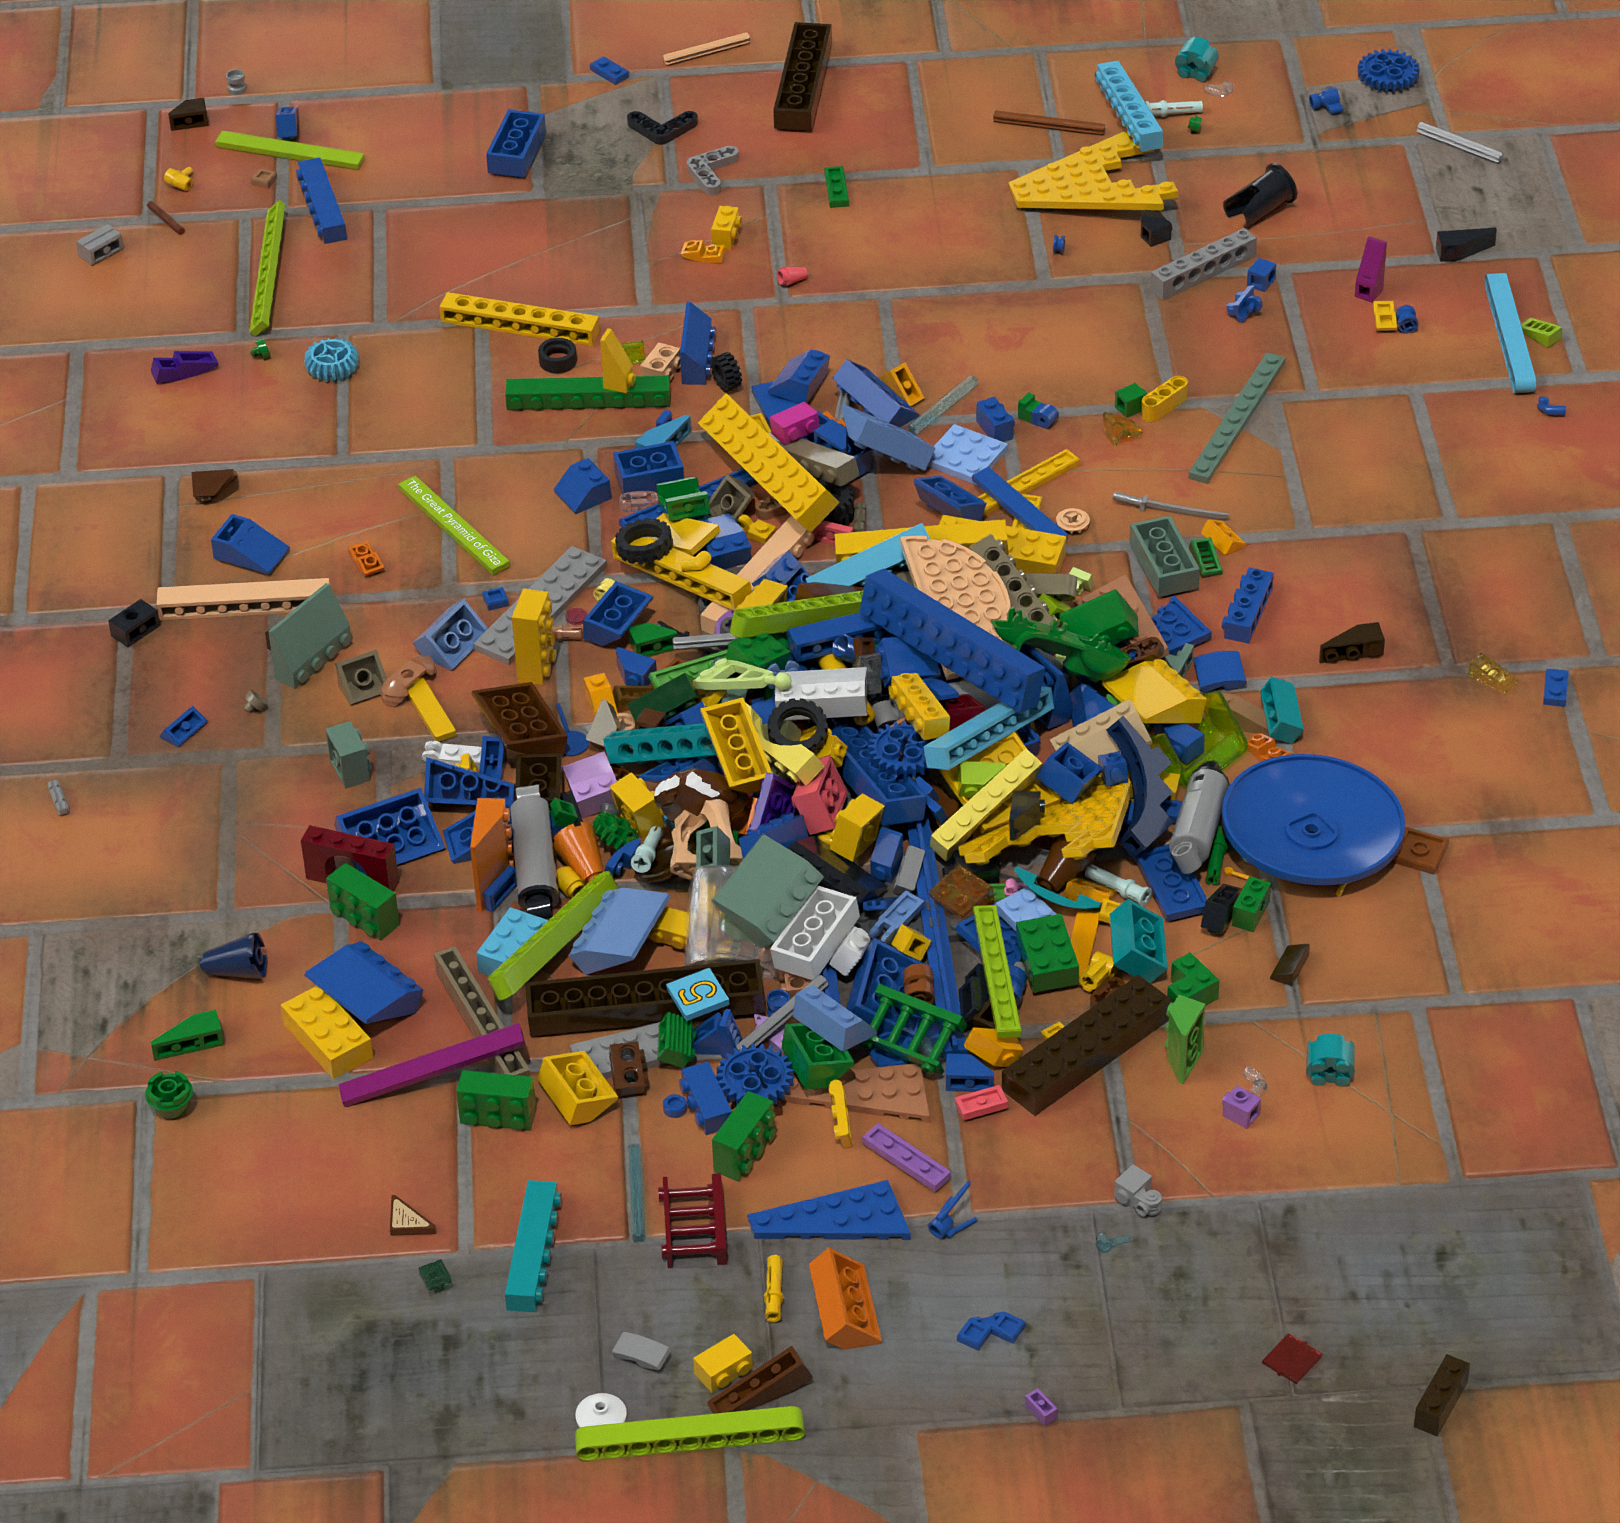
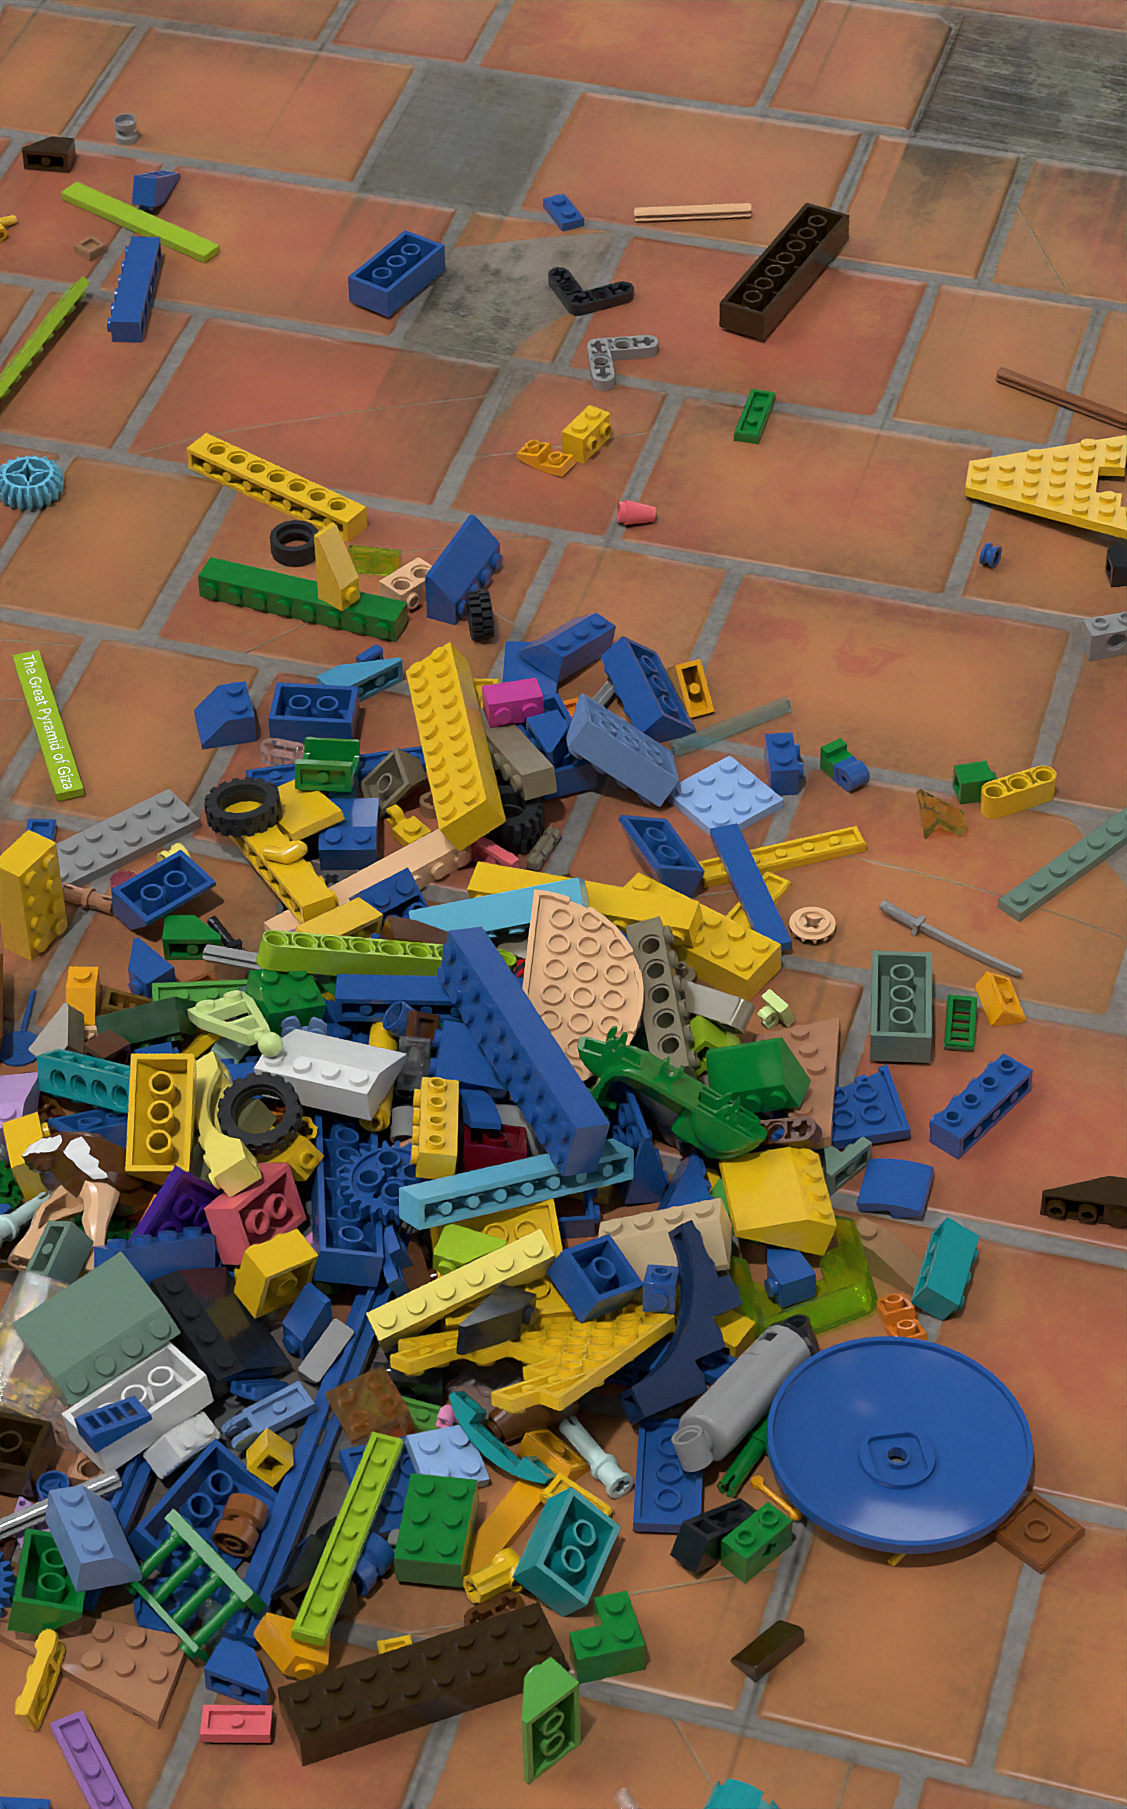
camera: 20 degrees right, 0 degrees up
none -> blue slope [74,1396,152,1453]

